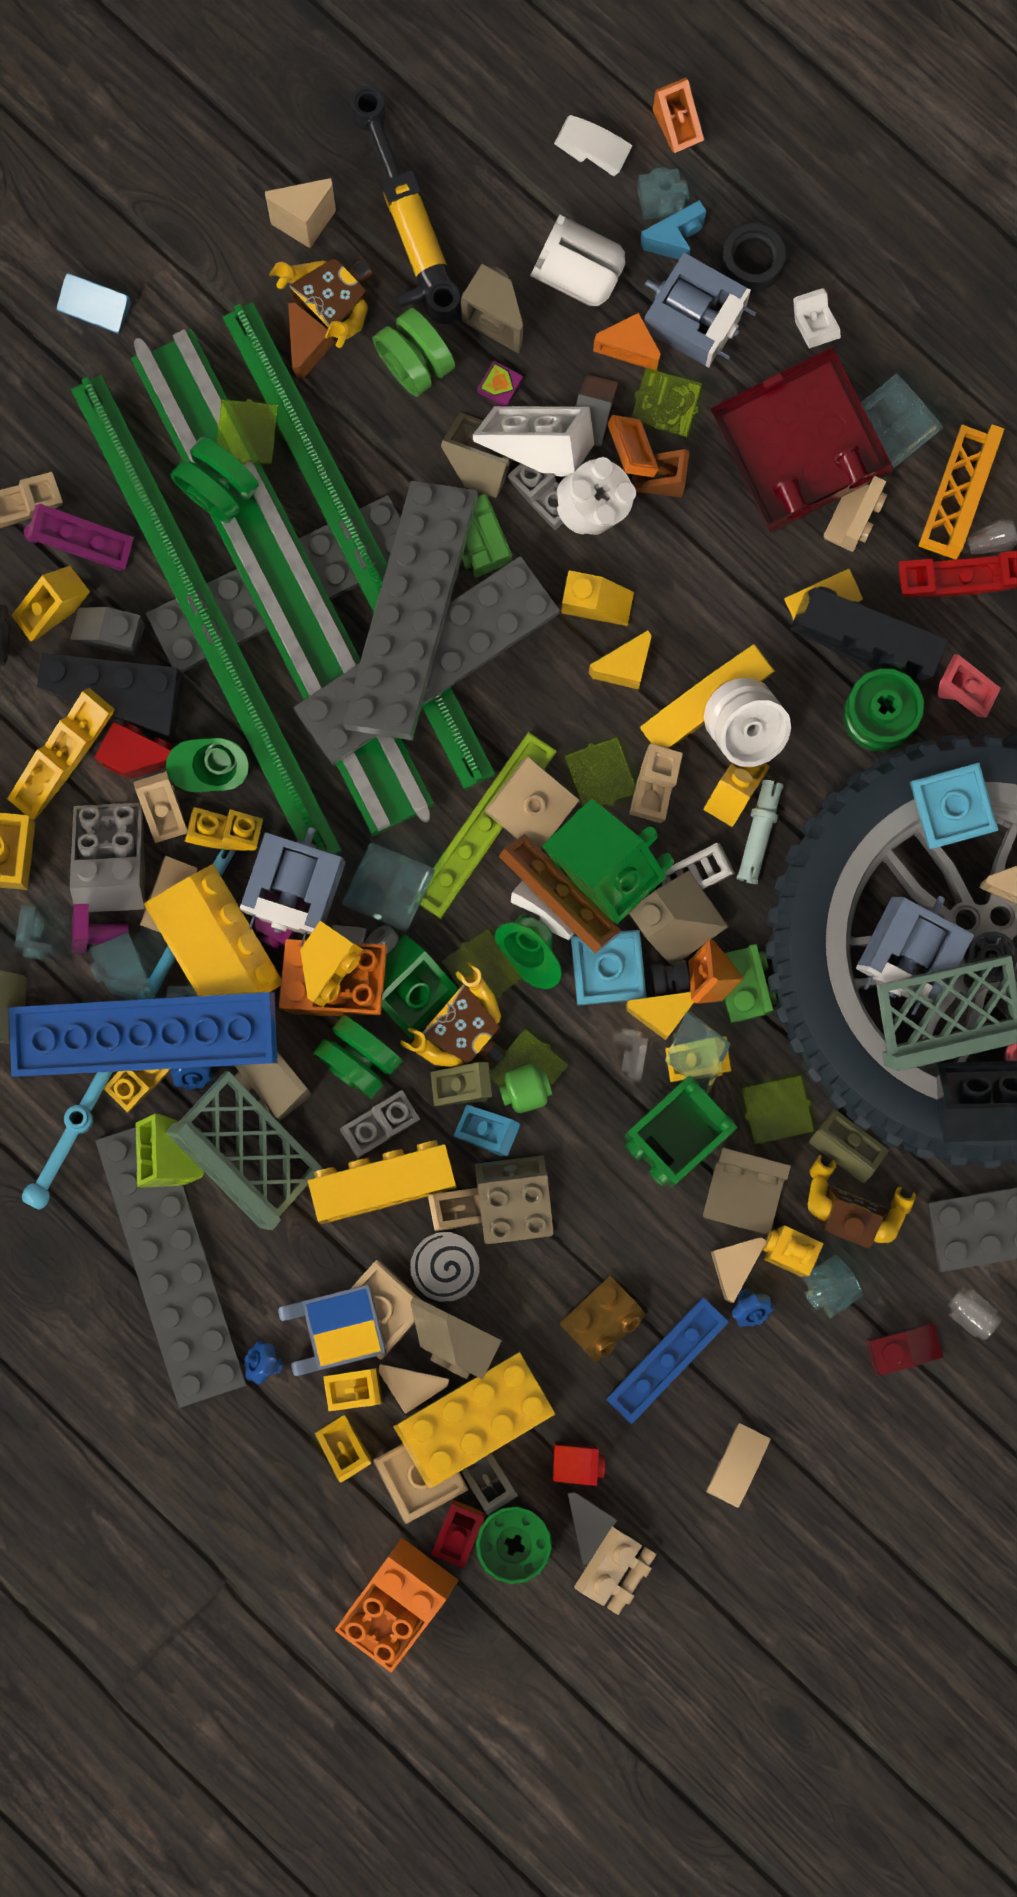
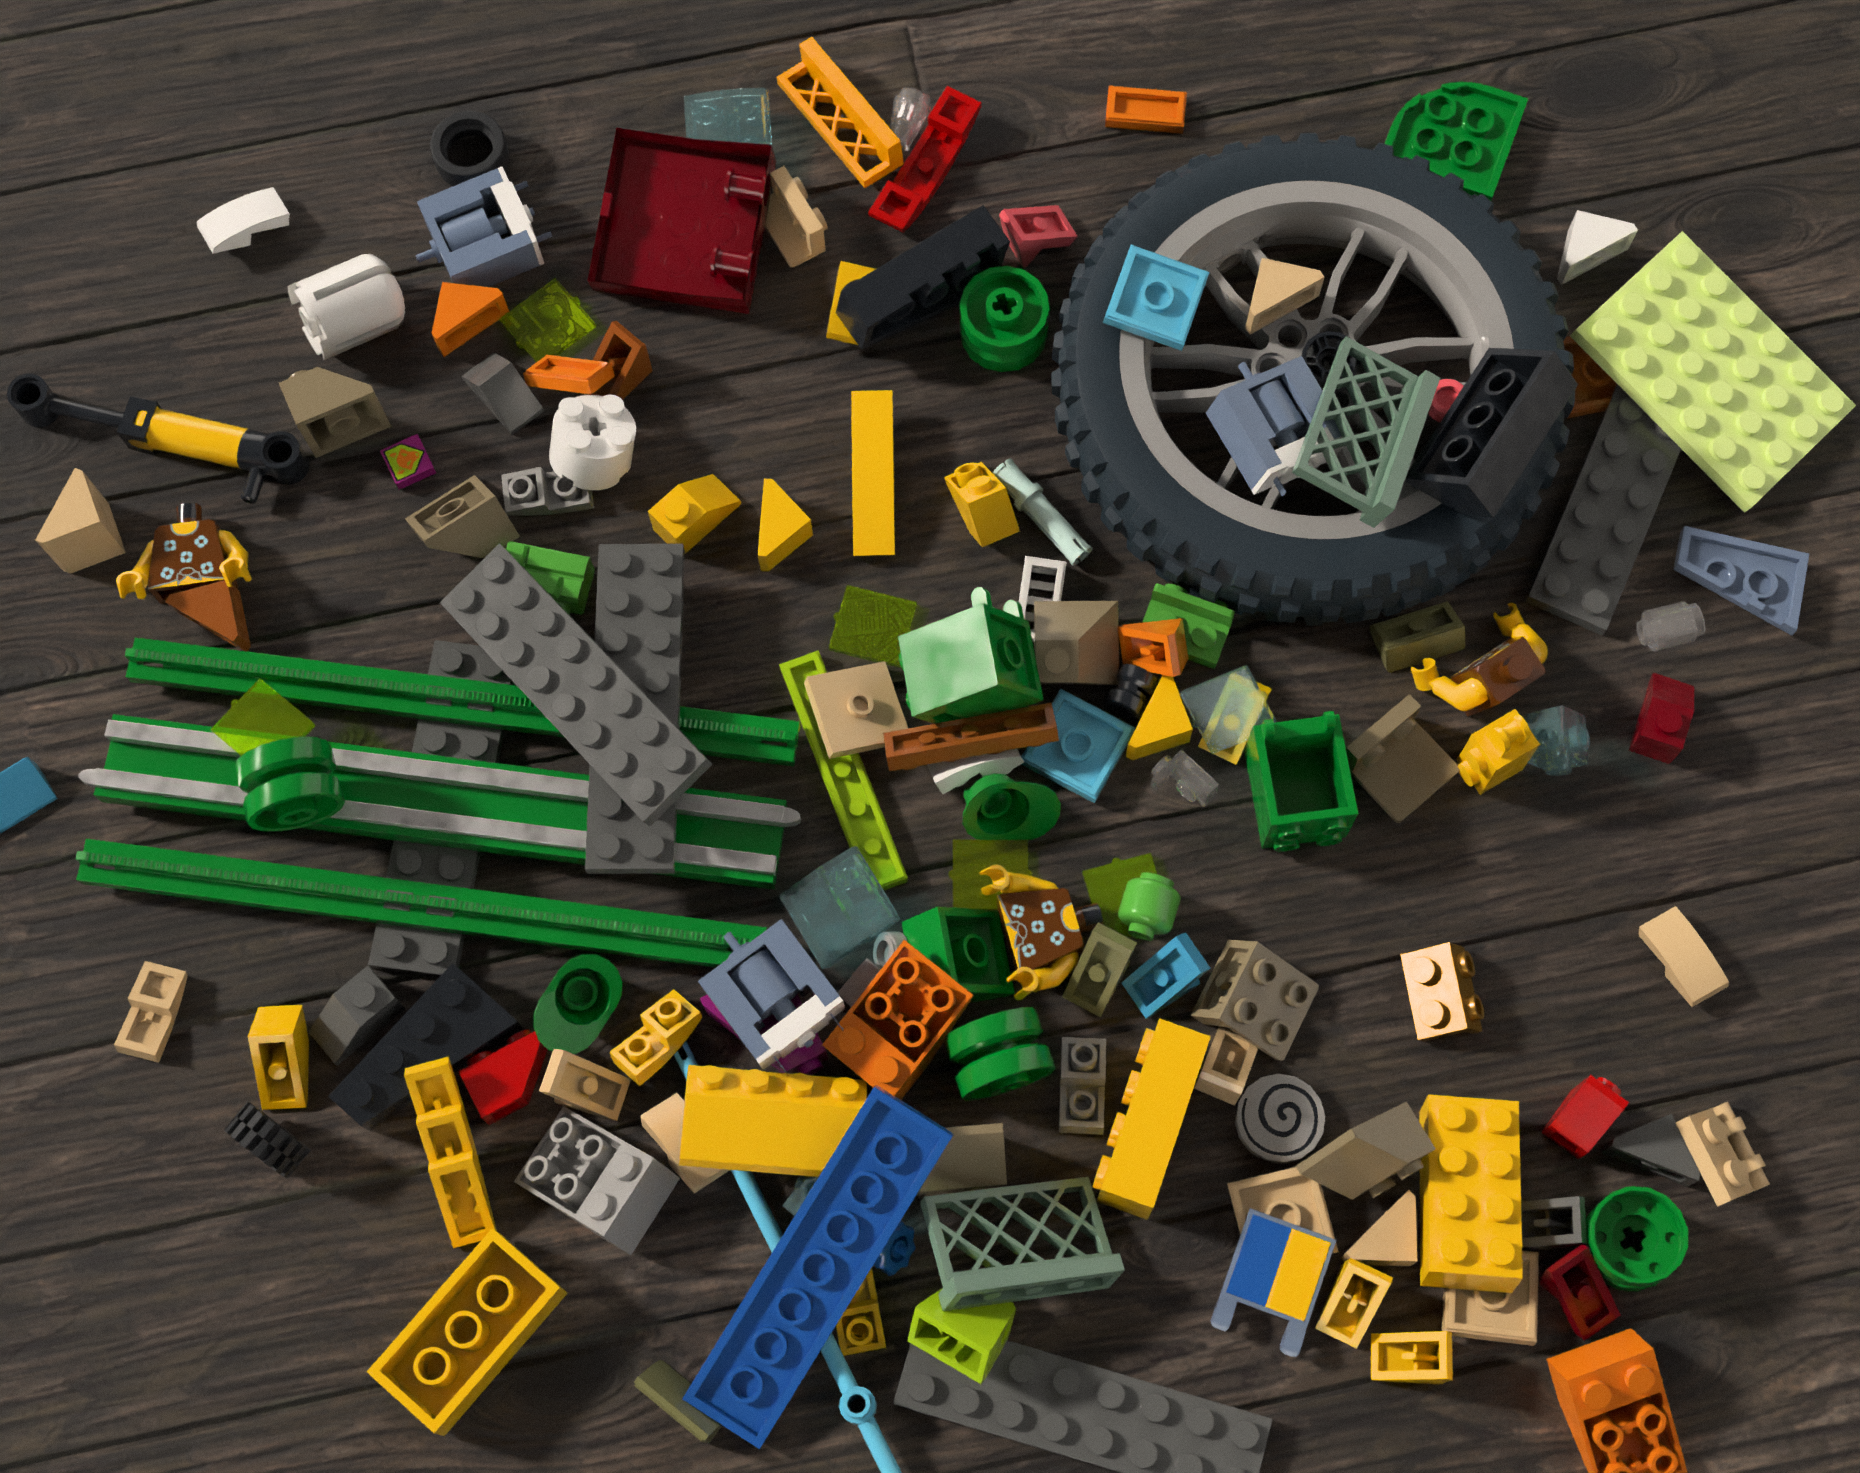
camera: 50 degrees left, 10 degrees down
clear light blue bracket [15,905,54,960] -> none
magenta piece [24,504,134,571] -> none
magenta piece [72,904,129,953] -> none
clear light blue slope [89,932,157,1000] -> none
blue piece [244,1340,283,1384] -> none
yellow slope [300,921,363,1007] -> none
bright green wheel [372,308,455,397] -> none
white slope [473,406,594,477] -> none
blue plate [606,1297,728,1424] -> none
tan slope [629,744,683,823] -> none
clear light blue brick [637,167,689,220] -> none
dark azure slope [640,200,706,260] -> none
orange slope [653,77,704,153] -> none
white wheel [703,678,791,767] -> none
tan slope [711,1237,767,1303] -> none
blue piece [732,1288,774,1327] -> none
clear neon green piece [742,1076,814,1145] -> none
white bracket [793,288,841,348] -> none

